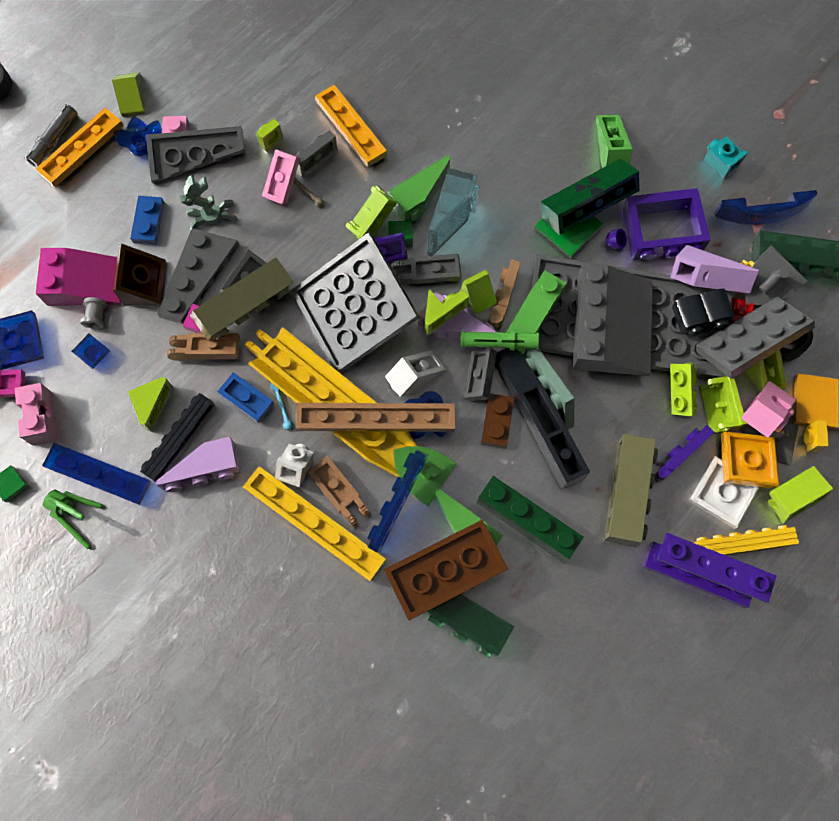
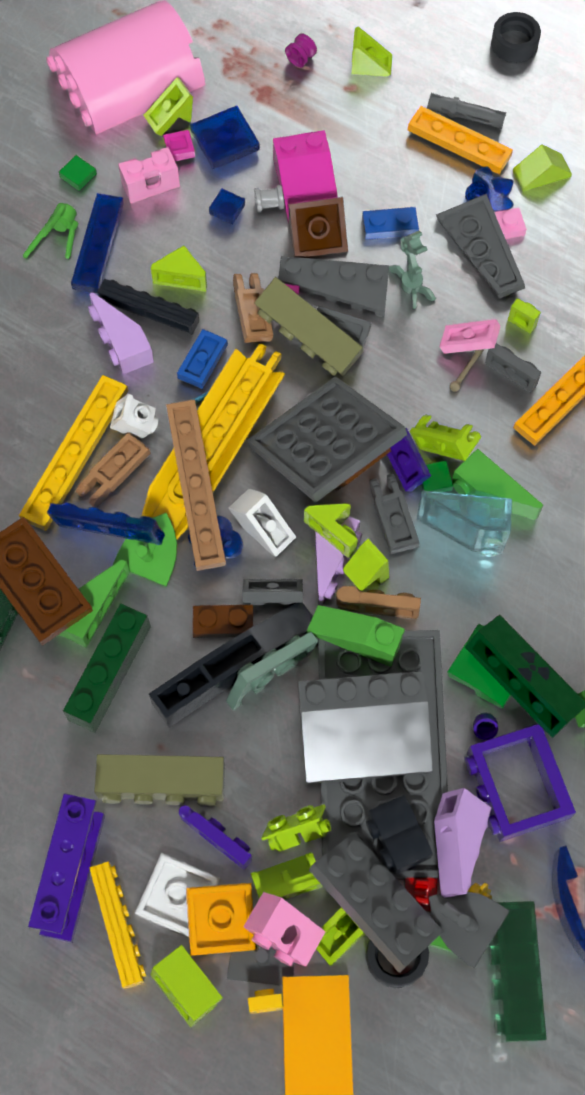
camera: 80 degrees right, 5 degrees down
bright green pin [461,330,539,351] -> none

